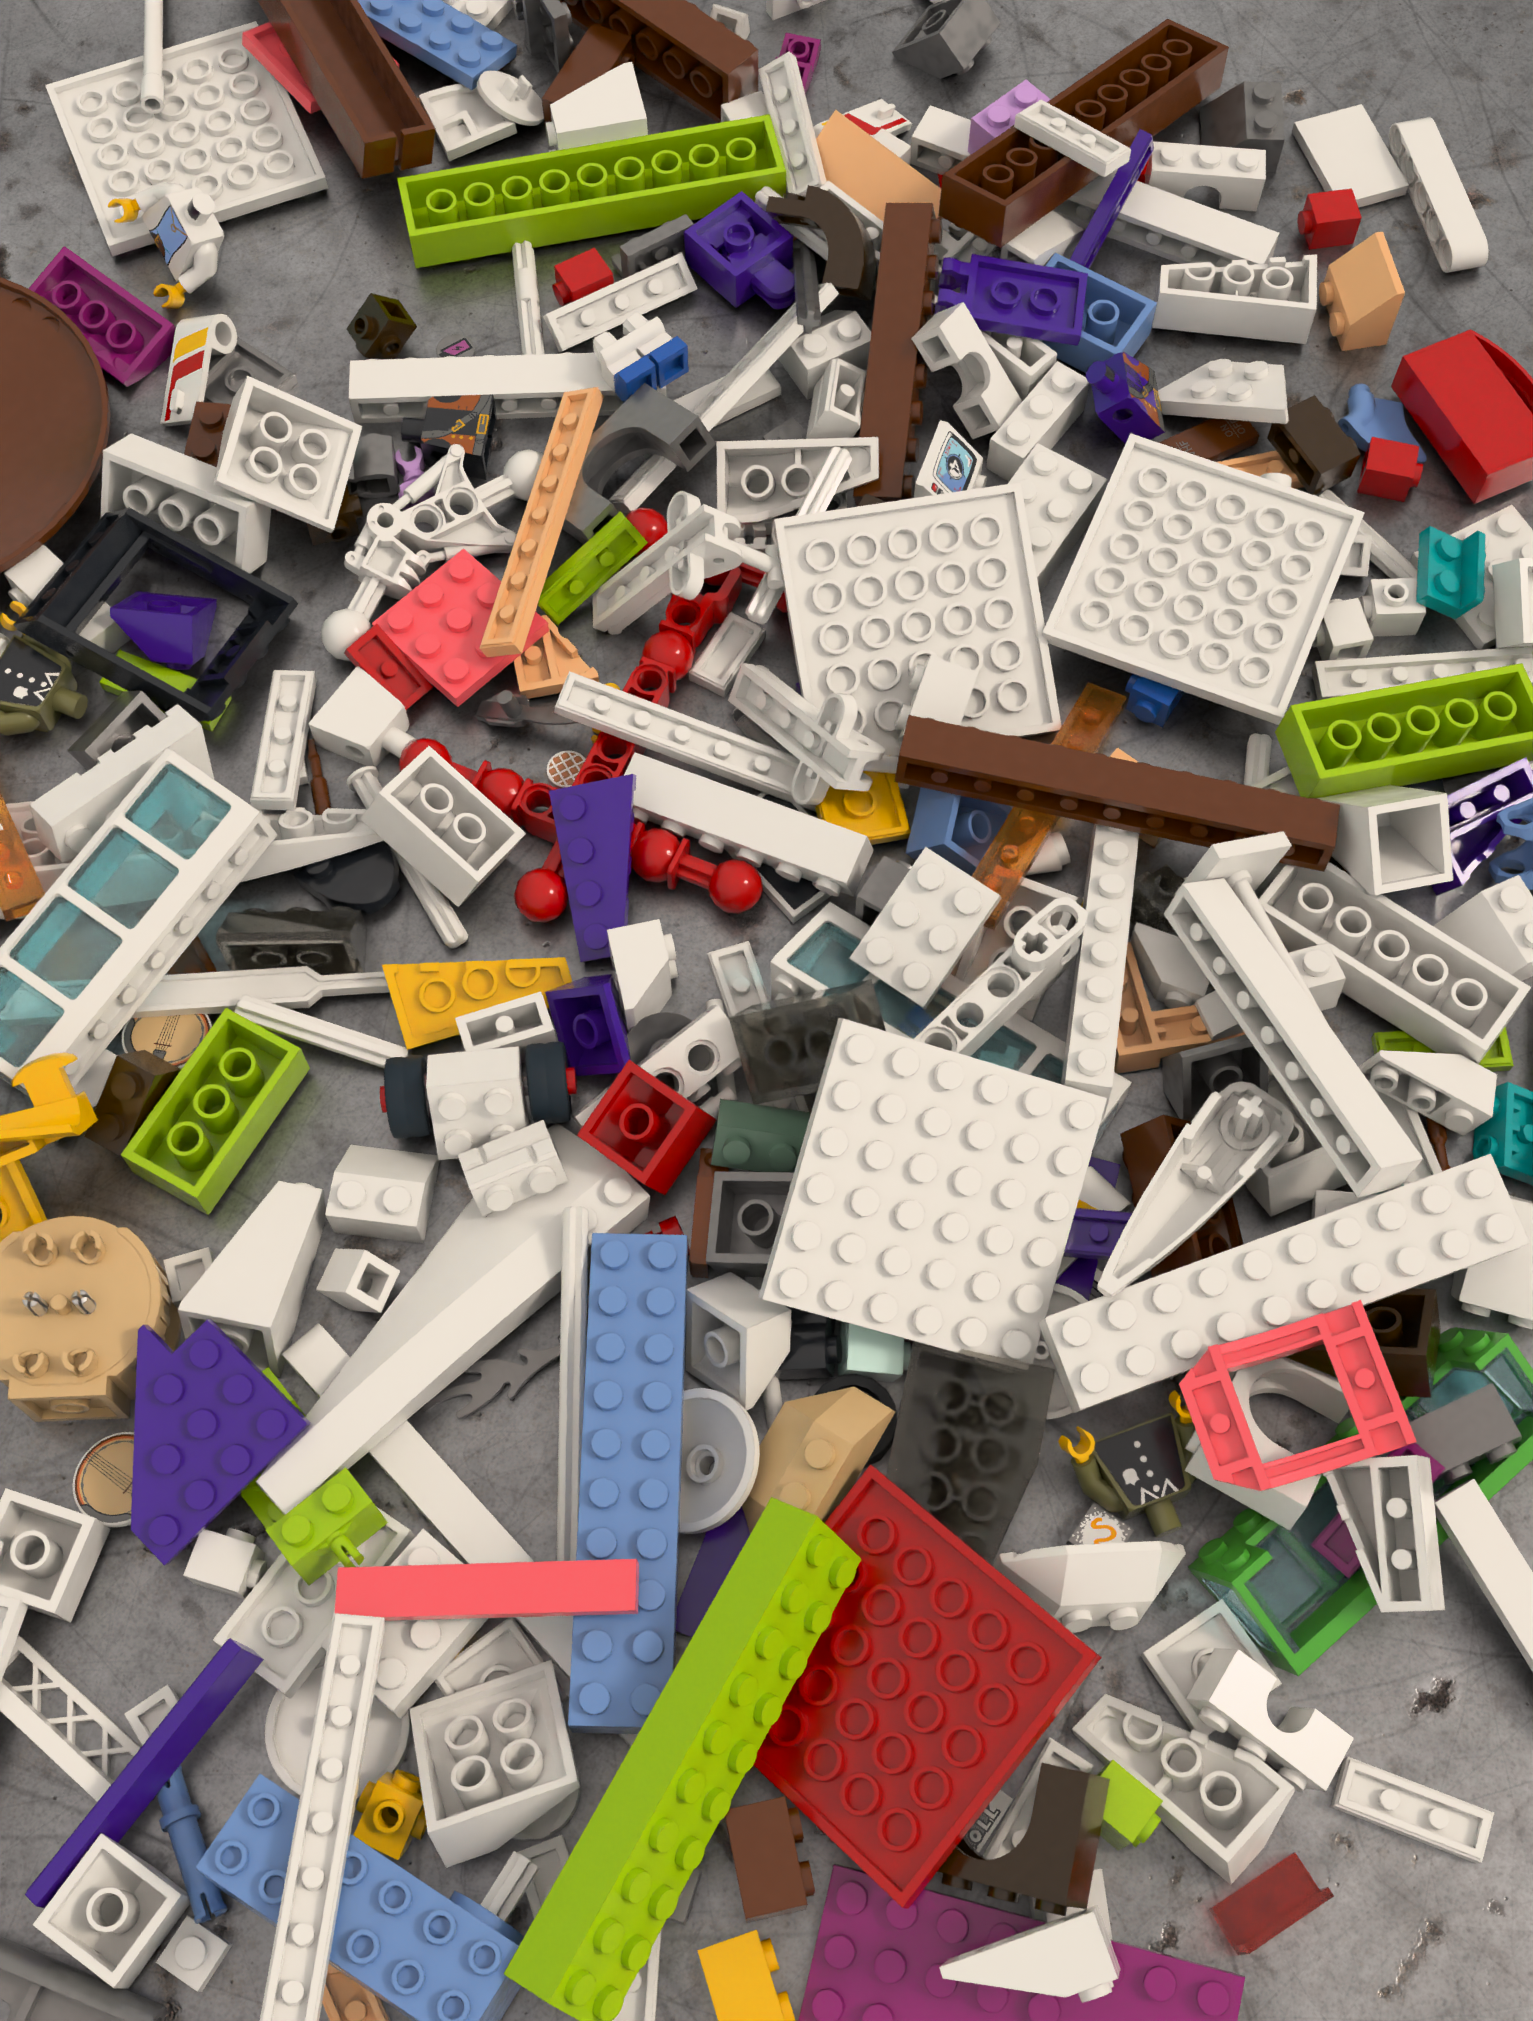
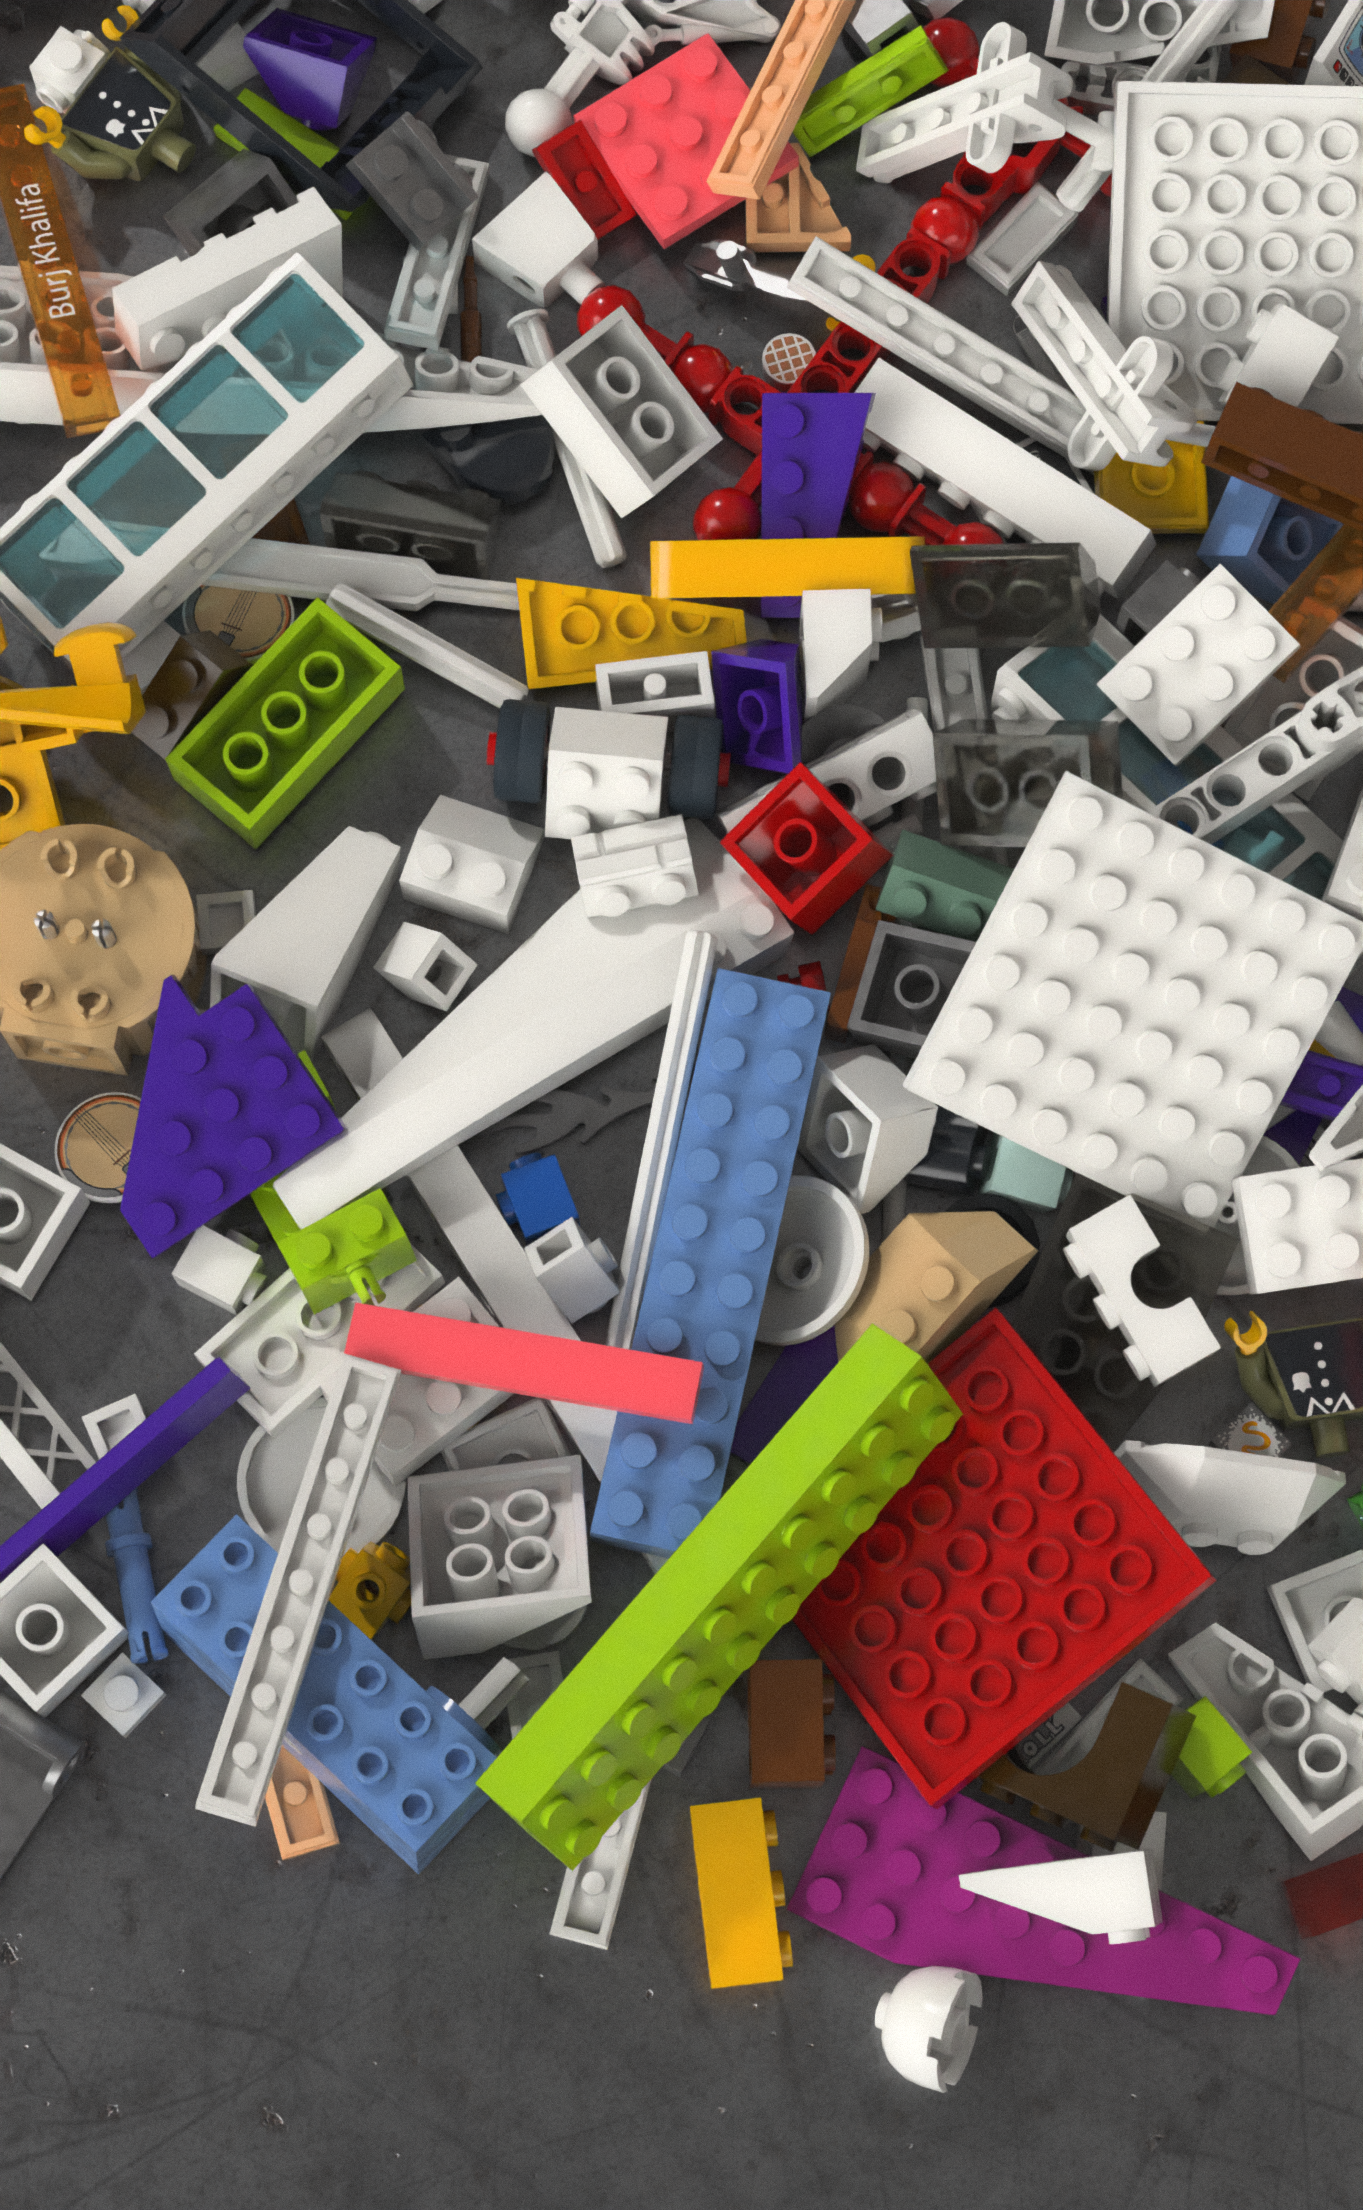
camera: 10 degrees right, 10 degrees up
none -> flat silver bracket [346,112,479,251]
none -> blue brick [495,1153,580,1246]
none -> white brick [524,1217,620,1324]
none -> yellow beam [650,537,925,598]
none -> white plate [871,594,933,643]
none -> clear smoke slope [910,542,1101,649]
none -> white arch [1063,1194,1221,1388]

